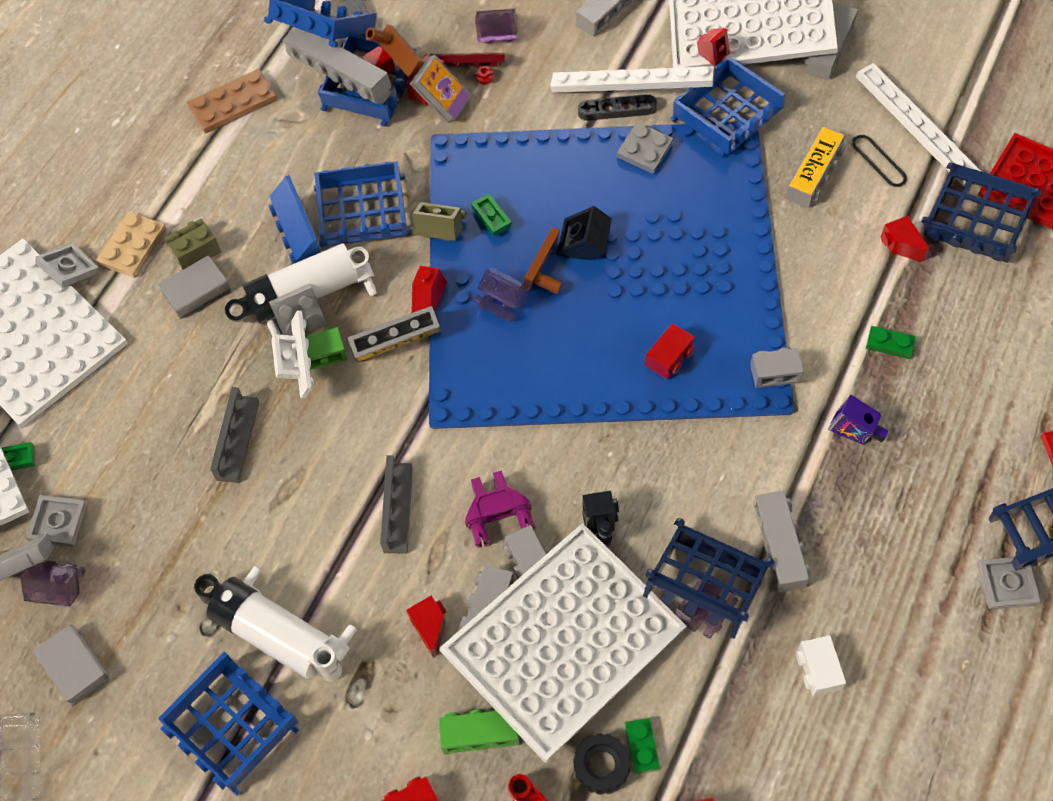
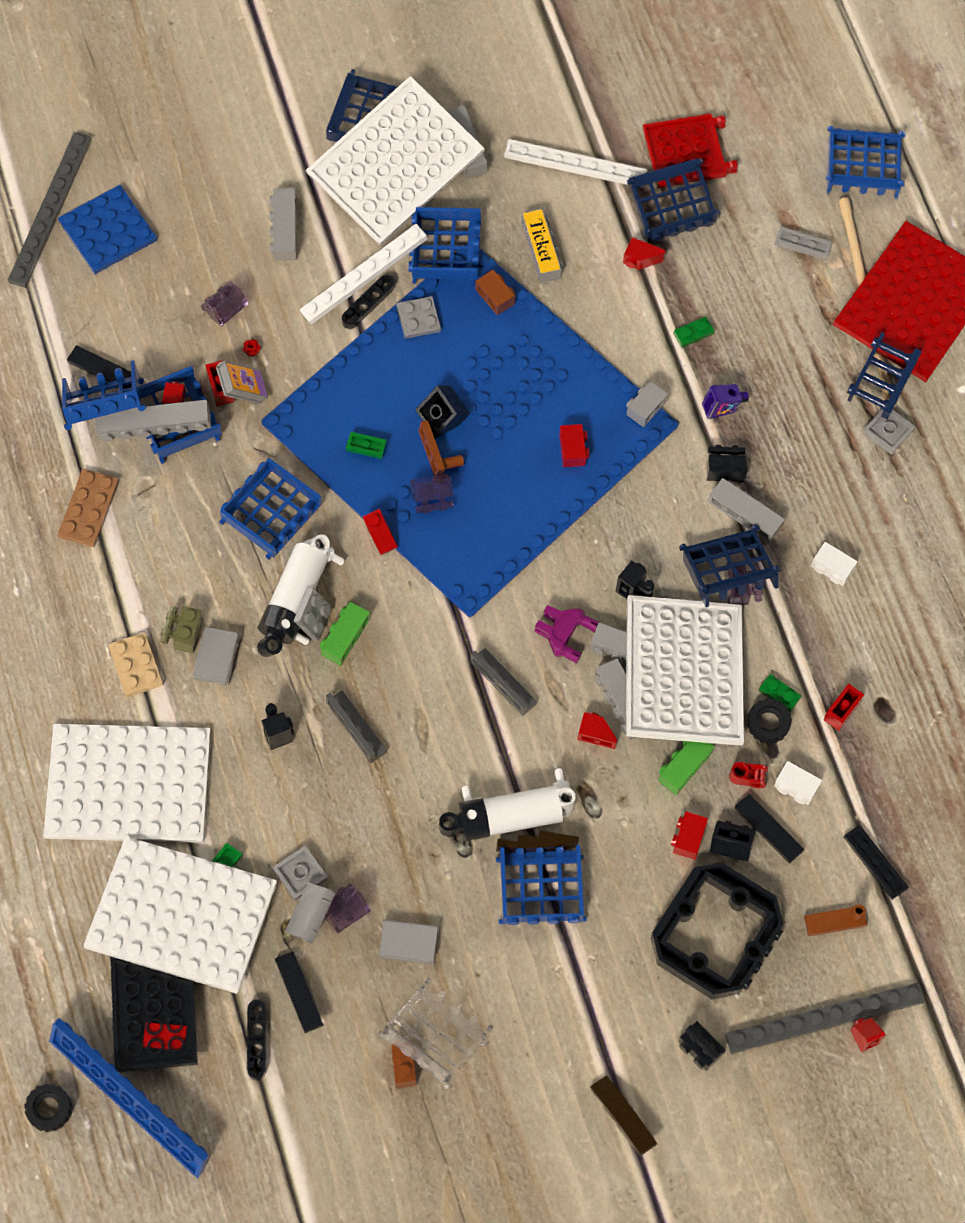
camera: 50 degrees left, 5 degrees up
light grey plate [35,243,99,288] -> none
blue slope [268,175,321,264] -> none
white bracket [272,311,314,399] -> none
light grey brick [347,306,441,362] -> none
dark orange piece [366,24,424,79] -> none
olive brick [413,202,467,241] -> none
dark red plate [424,52,505,67] -> none
red slope [697,28,730,67] -> none
black piece [852,135,907,187] -> none
none -> black brick [261,703,294,750]
none -> dark orange brick [475,270,516,315]
none -> dark brown slope [496,830,579,853]
none -> black brick [707,445,746,482]

